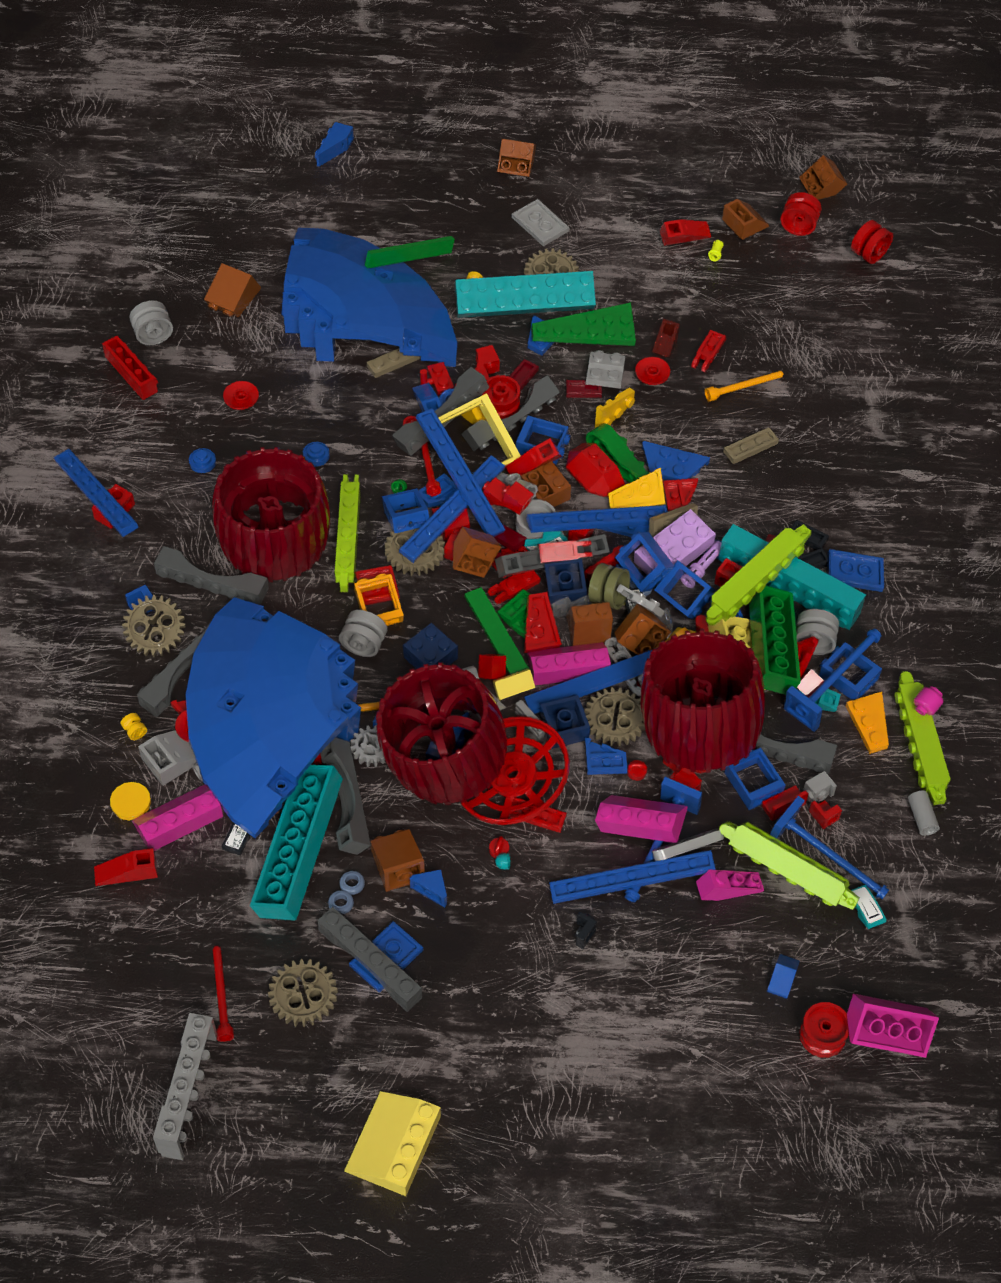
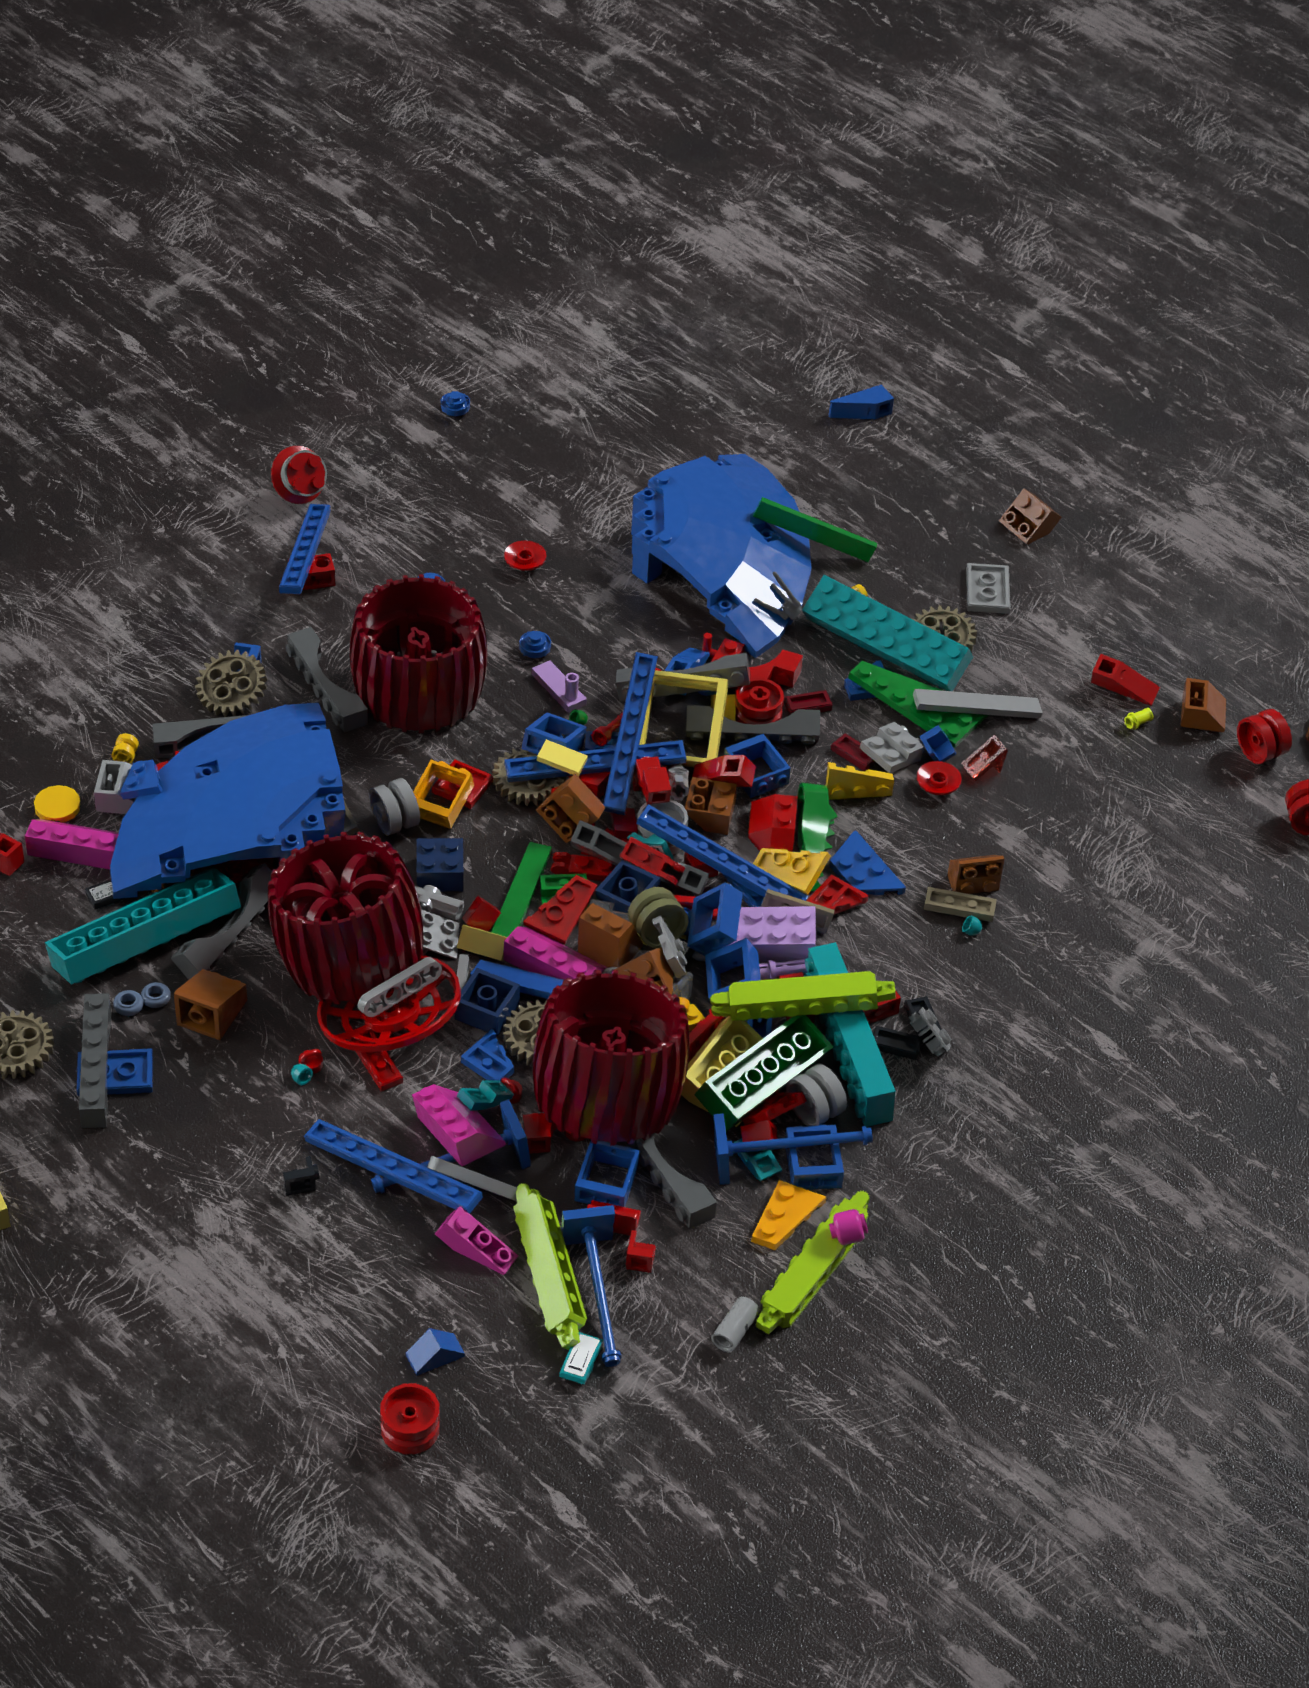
camera: 40 degrees right, 10 degrees down
red brick [102,336,158,400] -> none
light grey wheel [129,301,173,345] -> none
dark orange slope [204,263,261,318] -> none
lime hinge [335,474,360,592] -> none
dark tan plate [367,348,421,378] -> none
blue slope [410,870,447,908] -> none
red hinge [691,330,726,372] -> none
light orange piece [705,371,784,402] -> none
light grey brick [803,771,837,802] -> none
blue tile [828,549,884,592] -> none
dark pink slope [847,994,939,1058] -> none
none -> blue wing [120,760,163,800]
none -> red piece [271,446,327,504]
none -> light grey beam [358,957,442,1017]
none -> blue plate [441,391,470,416]
none -> teal slope [457,1080,514,1111]
none -> lavender piece [532,660,587,713]
none -> light yellow tile [537,740,588,777]
none -> dark grey plant [754,572,803,620]
none -> light grey hinge [909,1007,952,1057]
none -> light grey tile [913,689,1043,718]
none -> blue panel [919,725,956,762]
none -> dark orange slope [947,855,1004,894]
none -> teal hinge [962,915,982,936]

